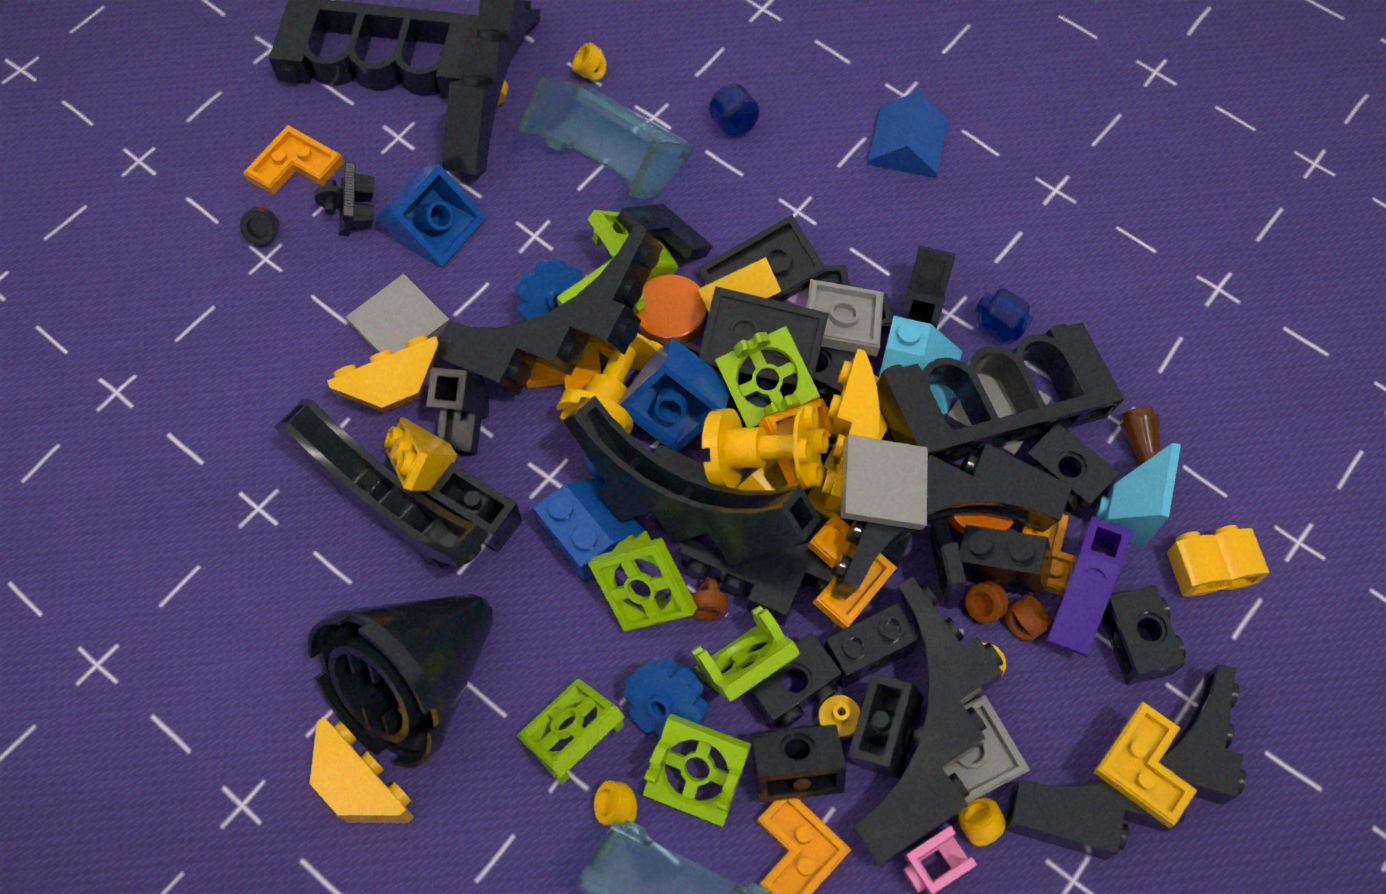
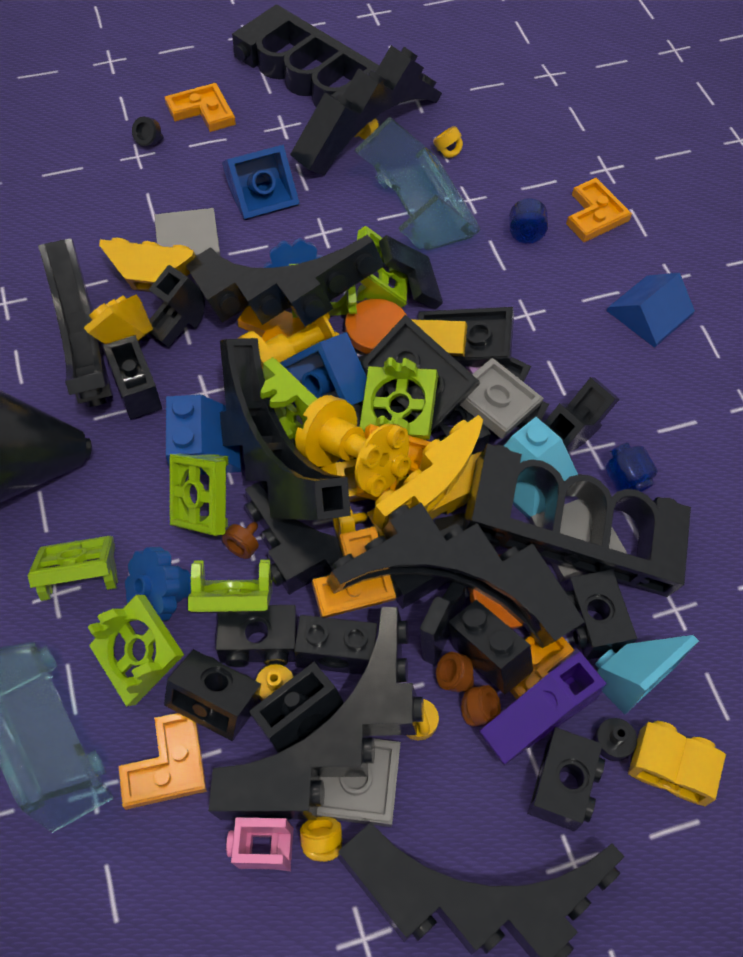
camera: 30 degrees right, 5 degrees down
black hips [315,162,374,237] -> none
yellow tile [594,781,637,826] -> none
light grey tile [841,434,928,530] -> none
yellow tile [1093,702,1197,828] -> none
reddish brown cone [1120,406,1160,466] -> none
none -> lime piece [260,357,317,439]
none -> light orange tile [566,178,632,243]
none -> black tile [594,718,637,761]

